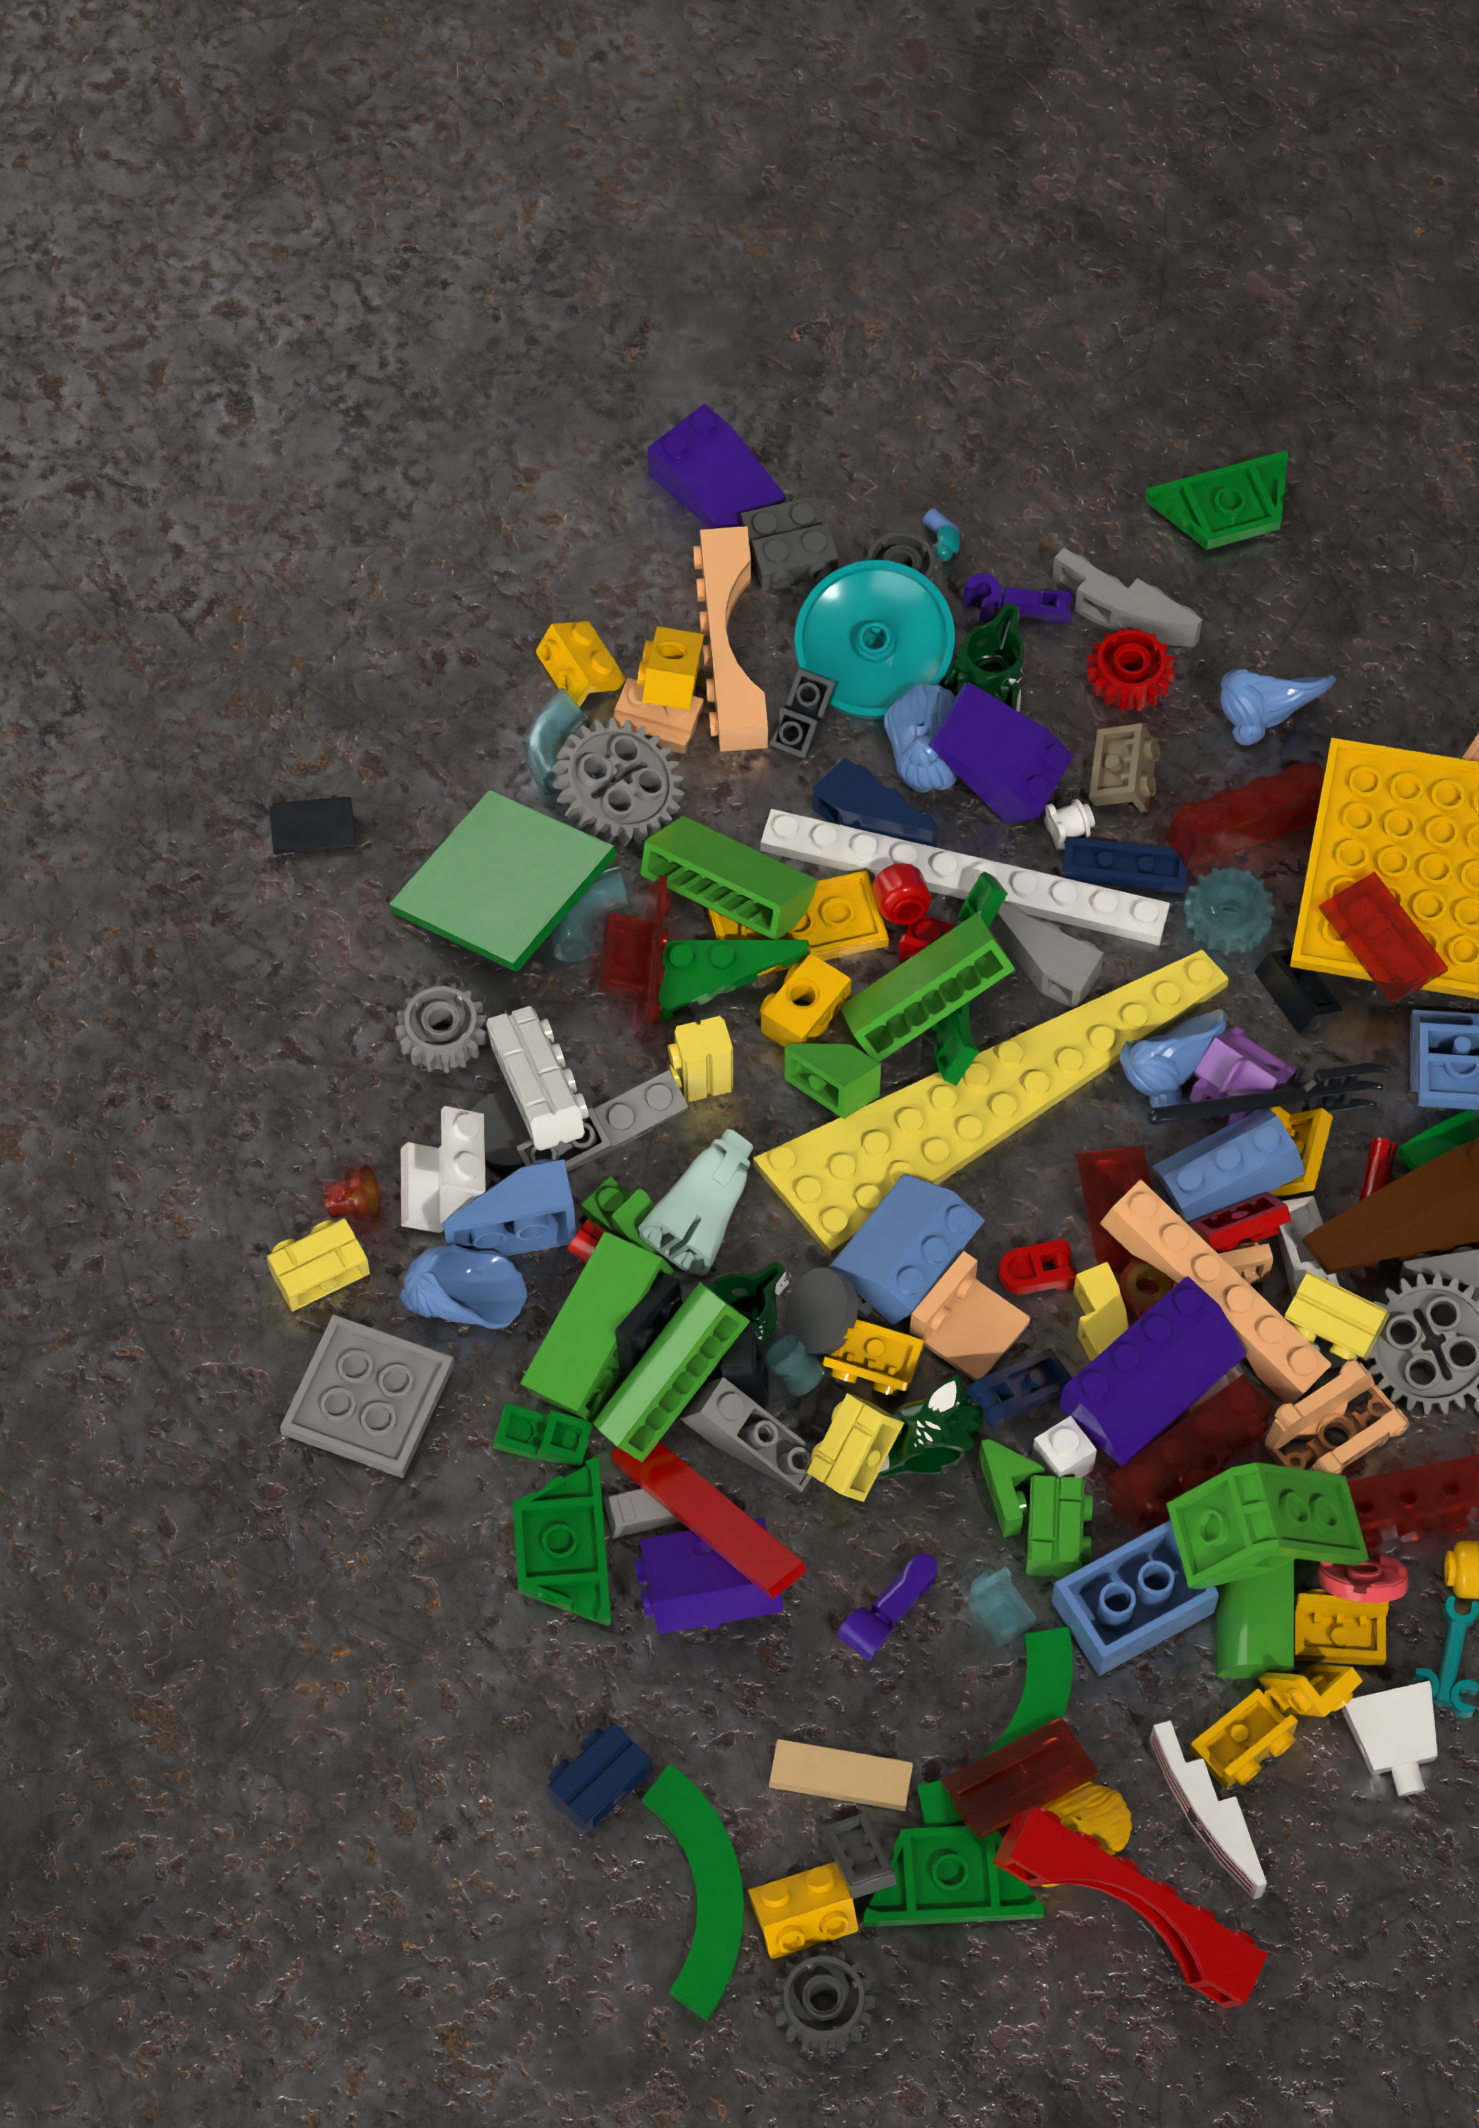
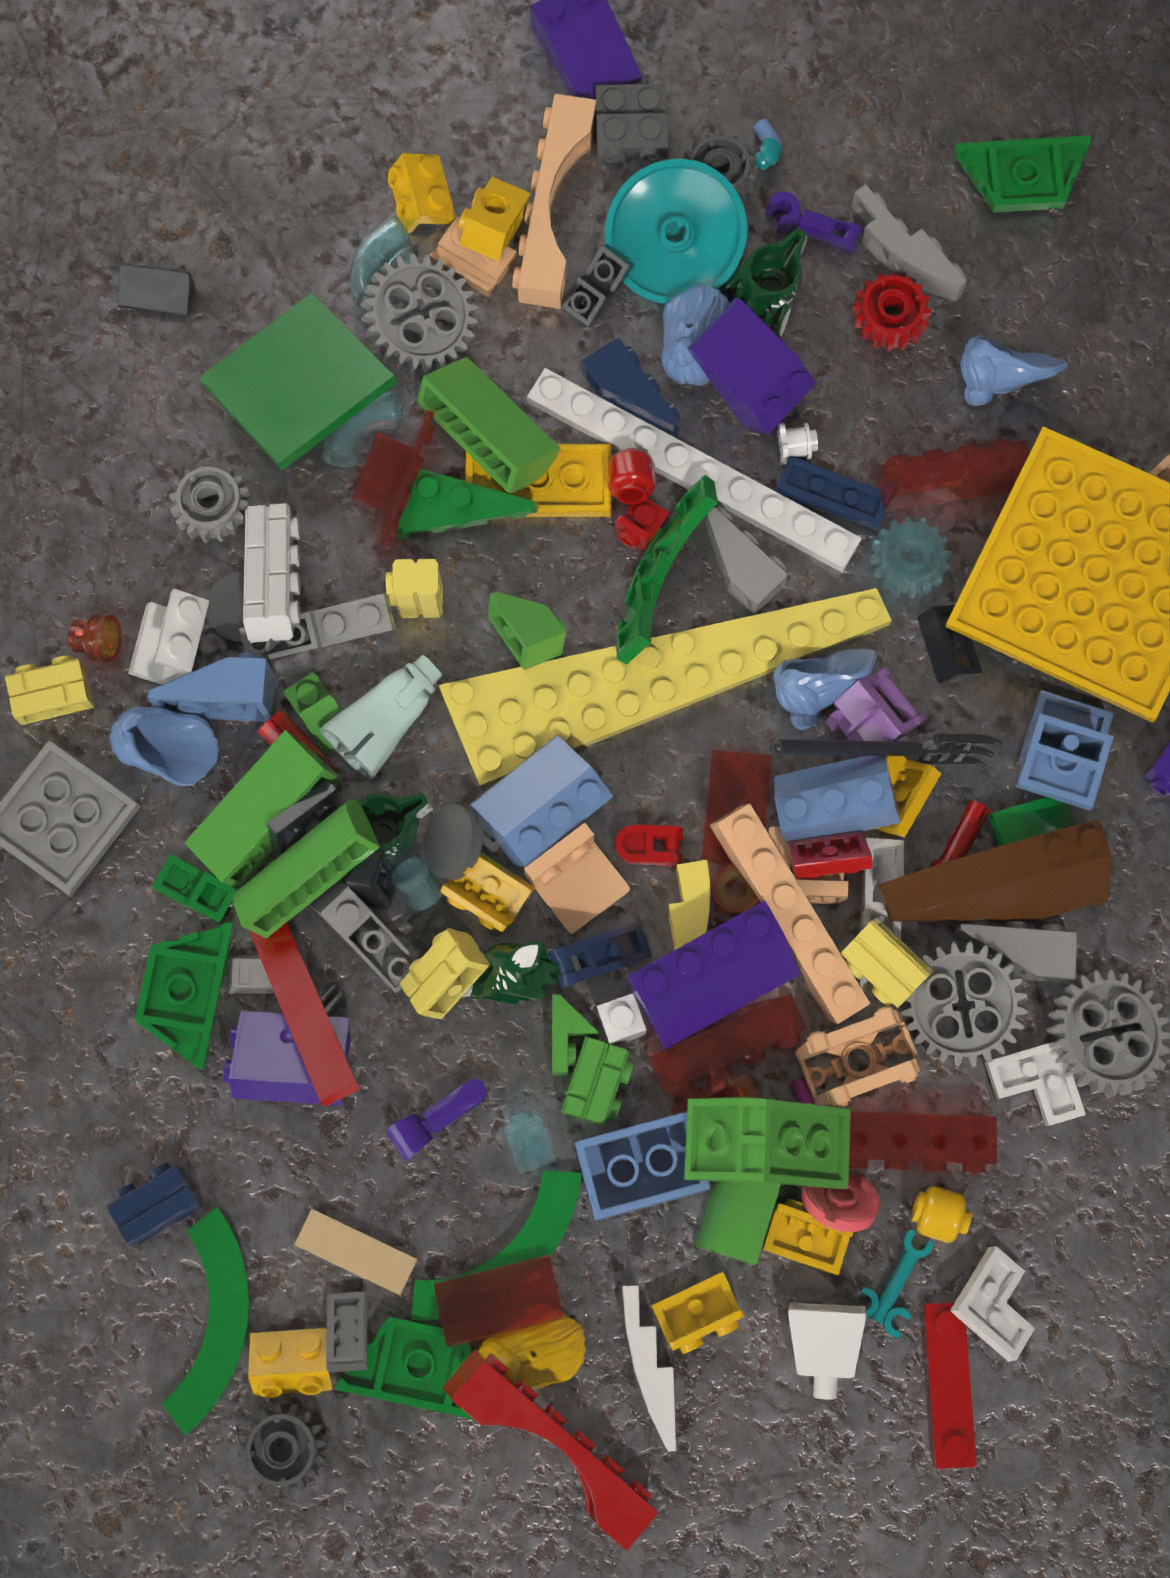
camera: 15 degrees right, 15 degrees up
yellow brick [759,953,851,1047] -> none
bright green brick [839,912,1015,1062] -> none
dark tan bracket [1089,723,1160,813] -> none
yellow bracket [1258,1664,1363,1717] -> none
clear red piece [1319,872,1448,1005] -> none

